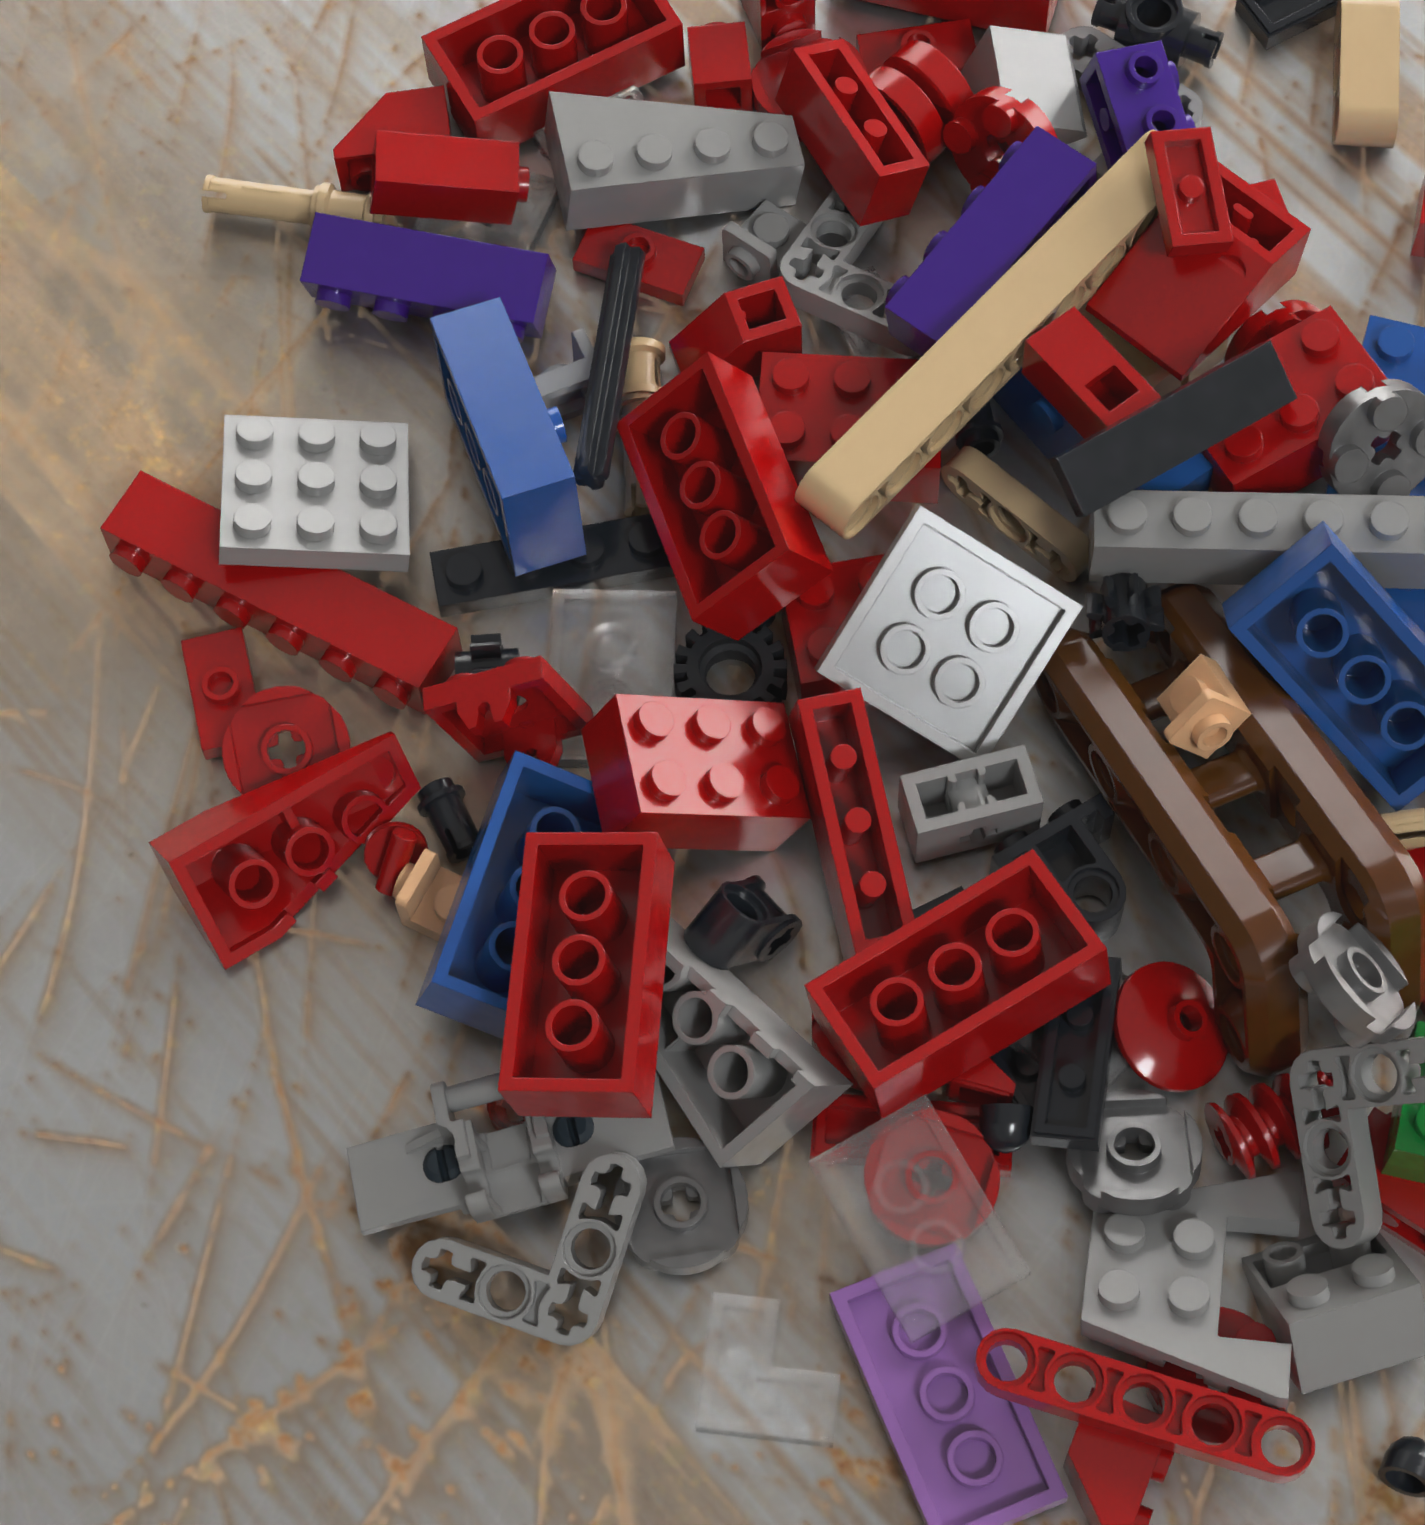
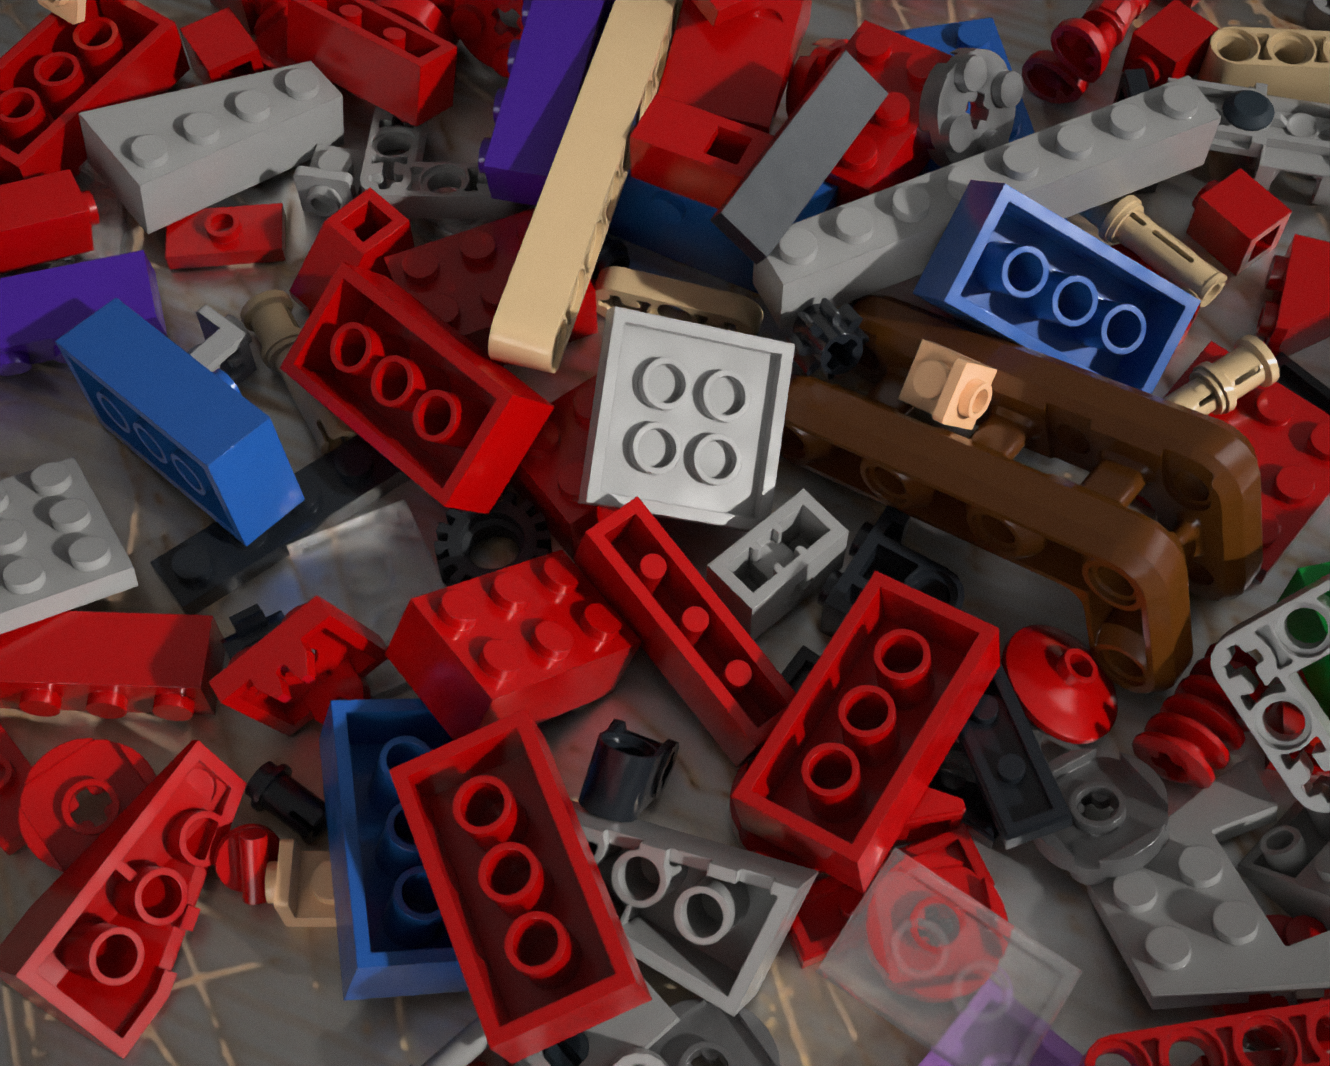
camera: 30 degrees left, 5 degrees down
black axle [573,242,645,490] -> none
black hinge [979,1103,1034,1153] -> none
flat silver plate [1289,911,1416,1049] -> none

